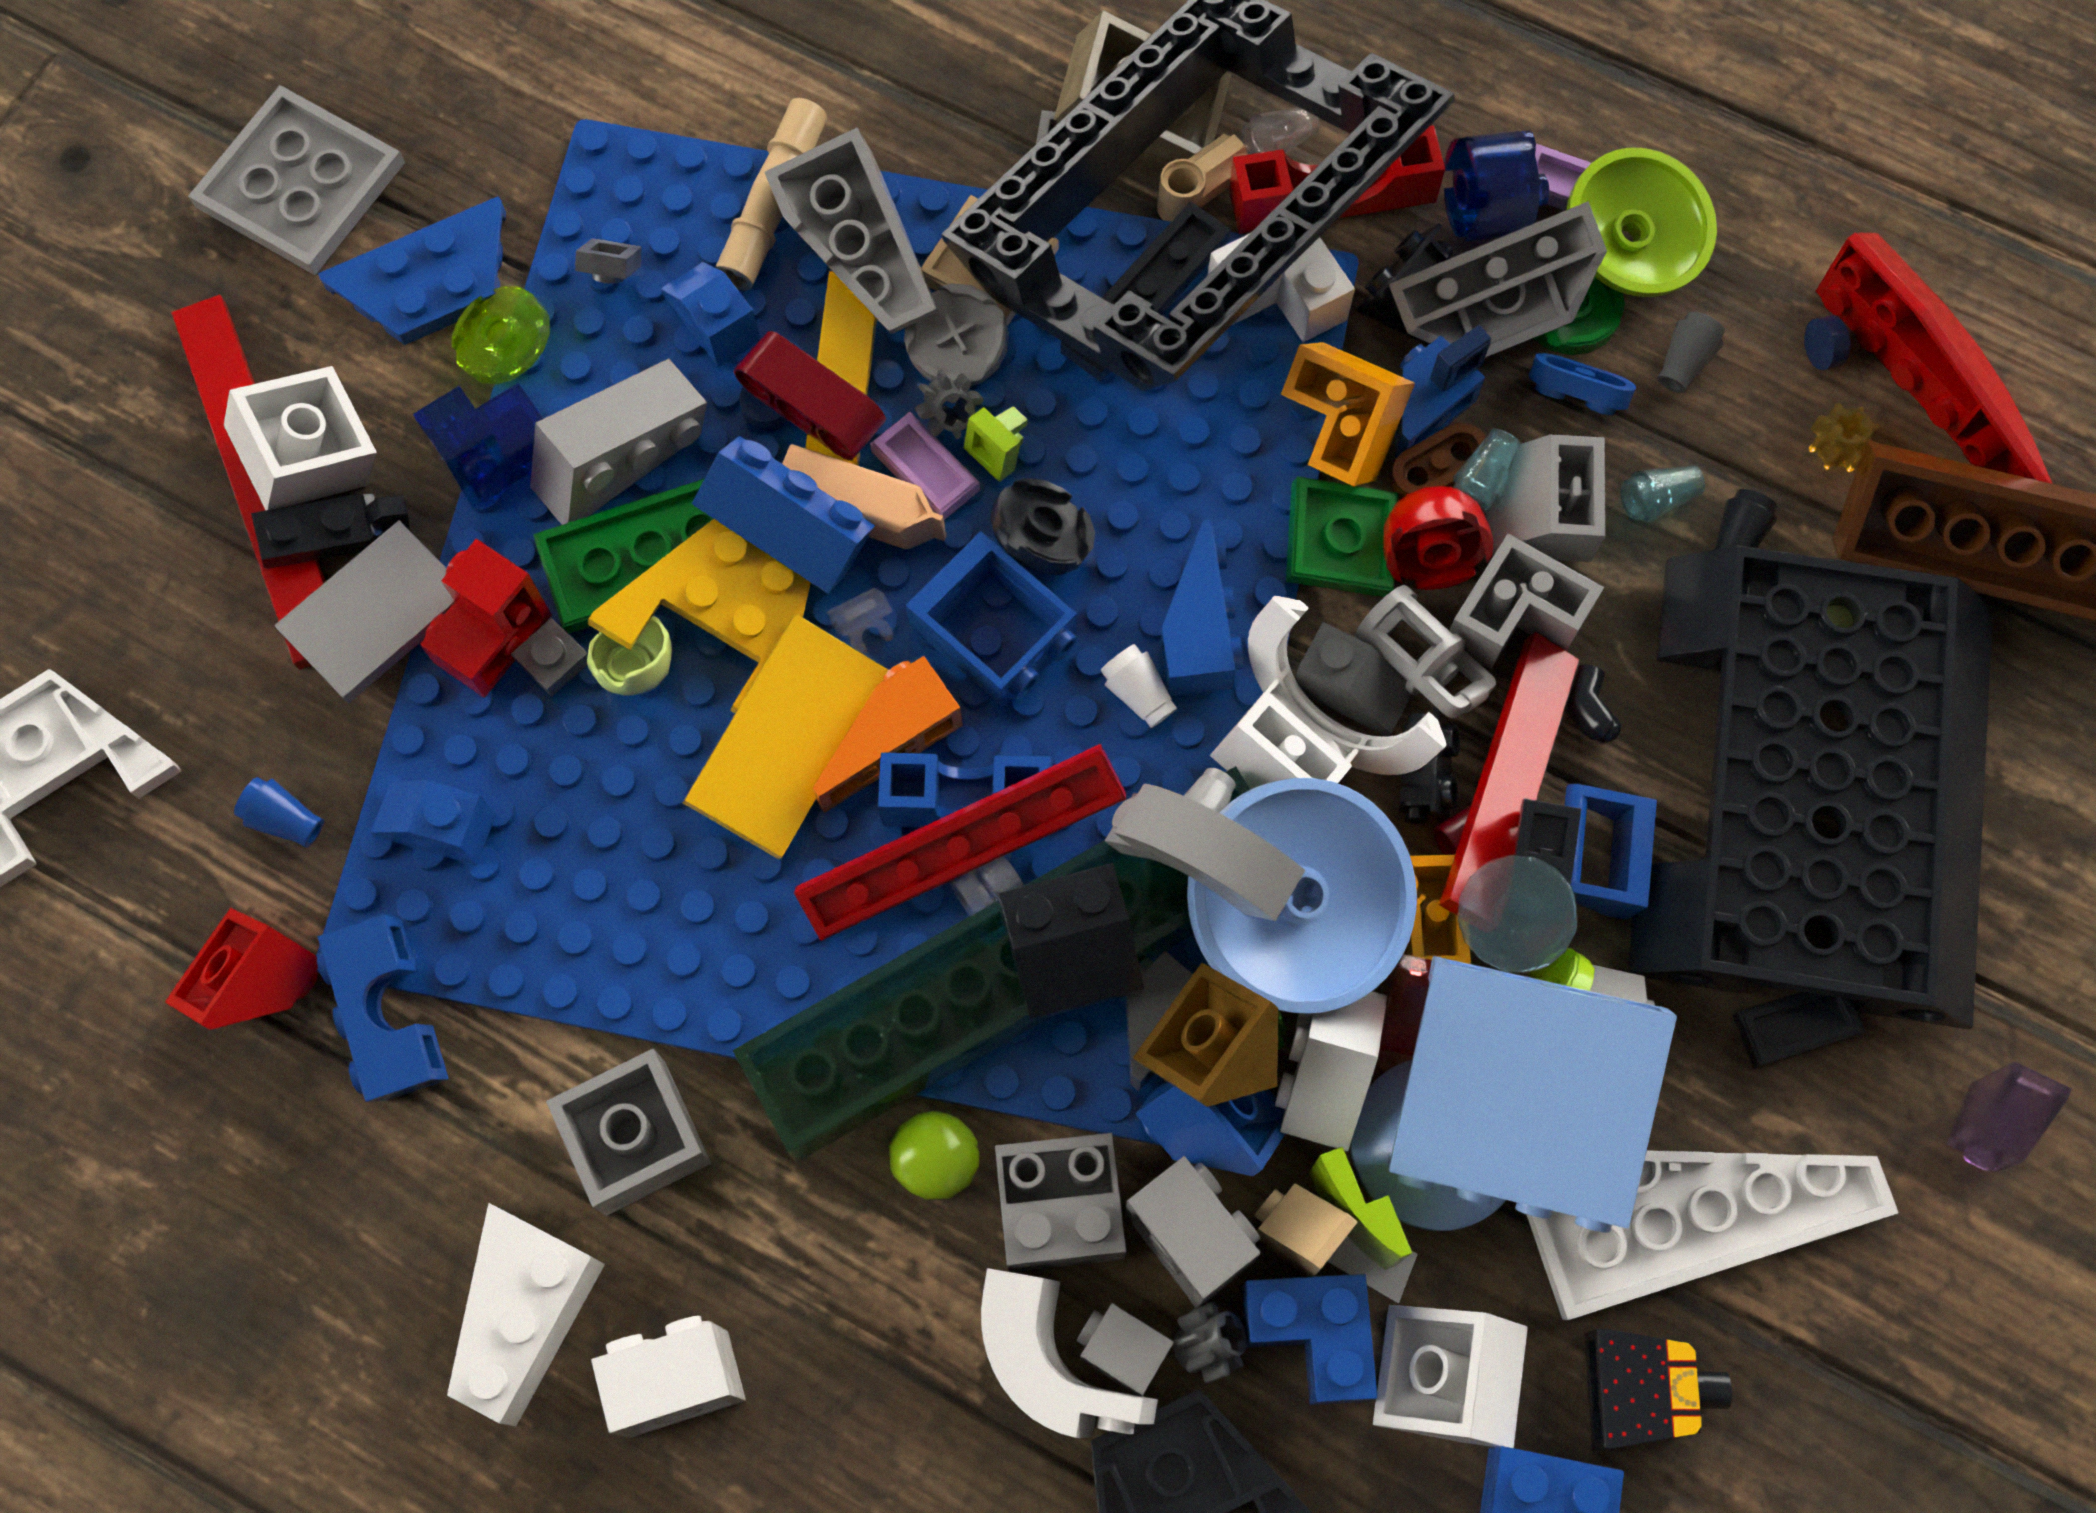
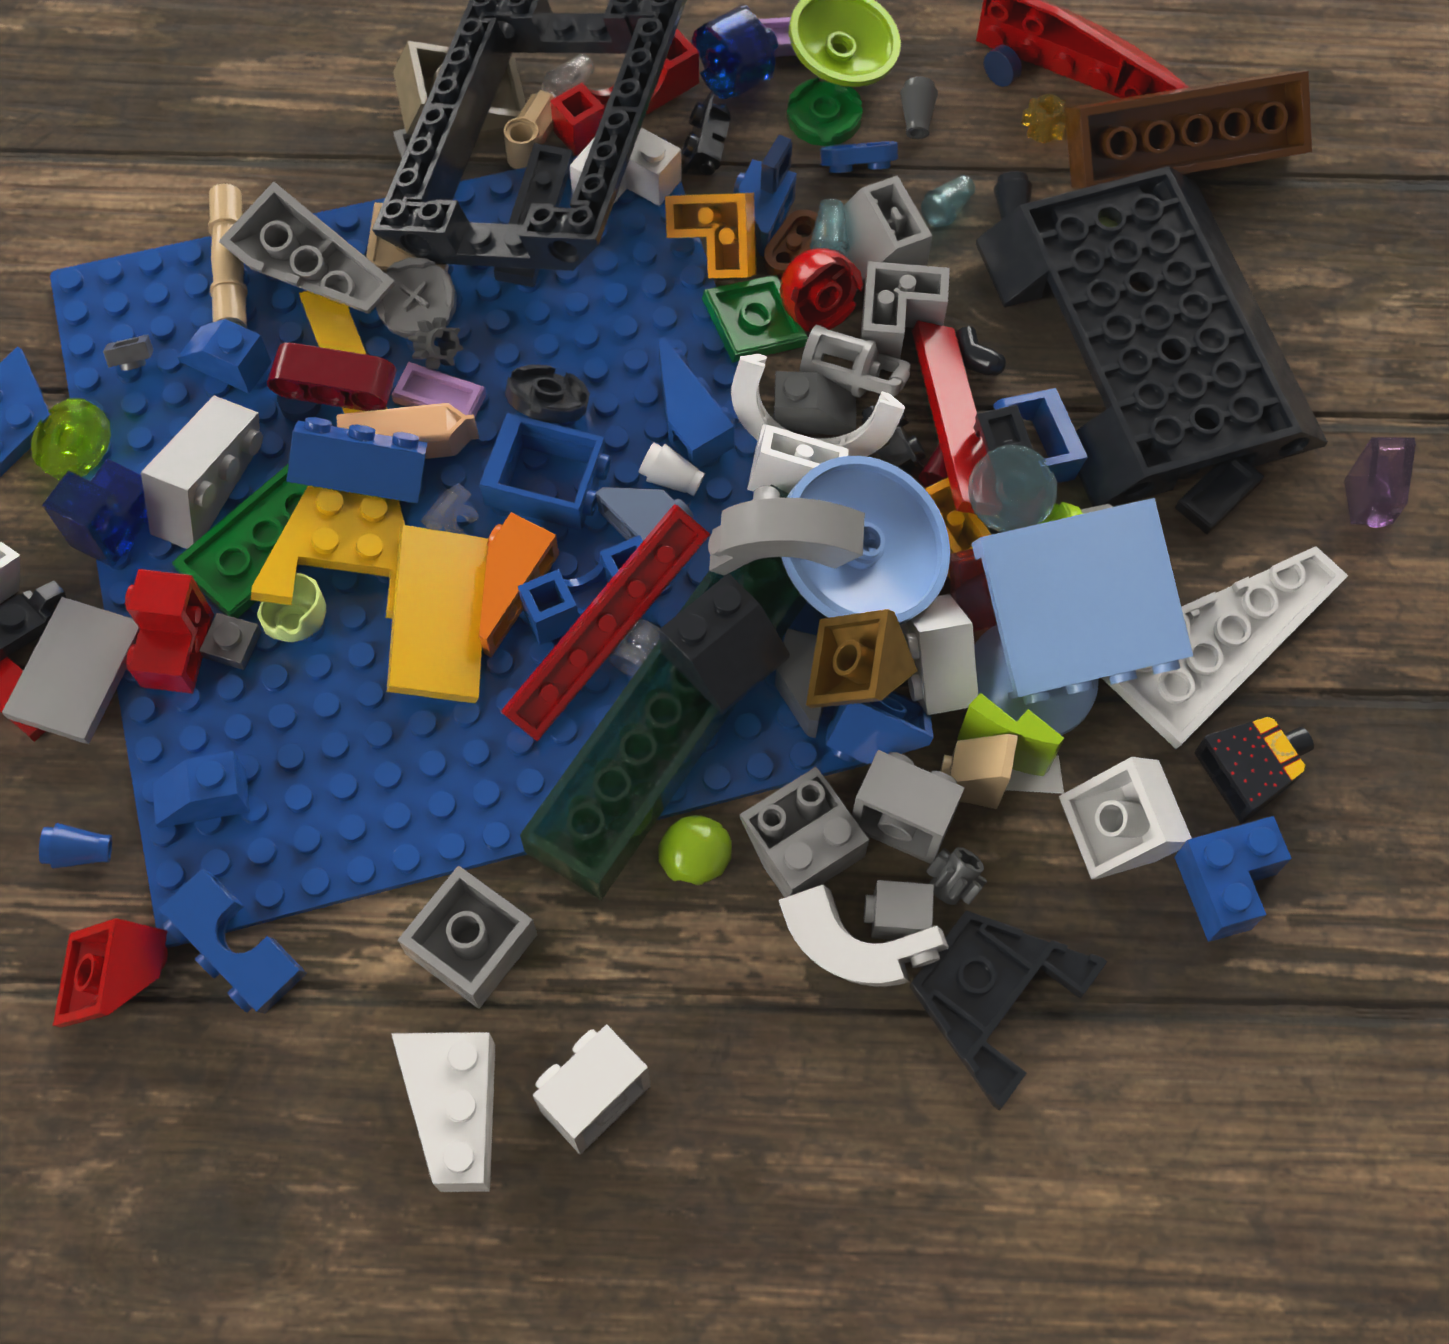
camera: 30 degrees left, 5 degrees down
lime tile [963,406,1028,482] -> none
blue brick [1241,1274,1378,1405] -> none
light grey wedge [1388,201,1607,357] -> none
none -> sand blue slope [596,487,694,541]

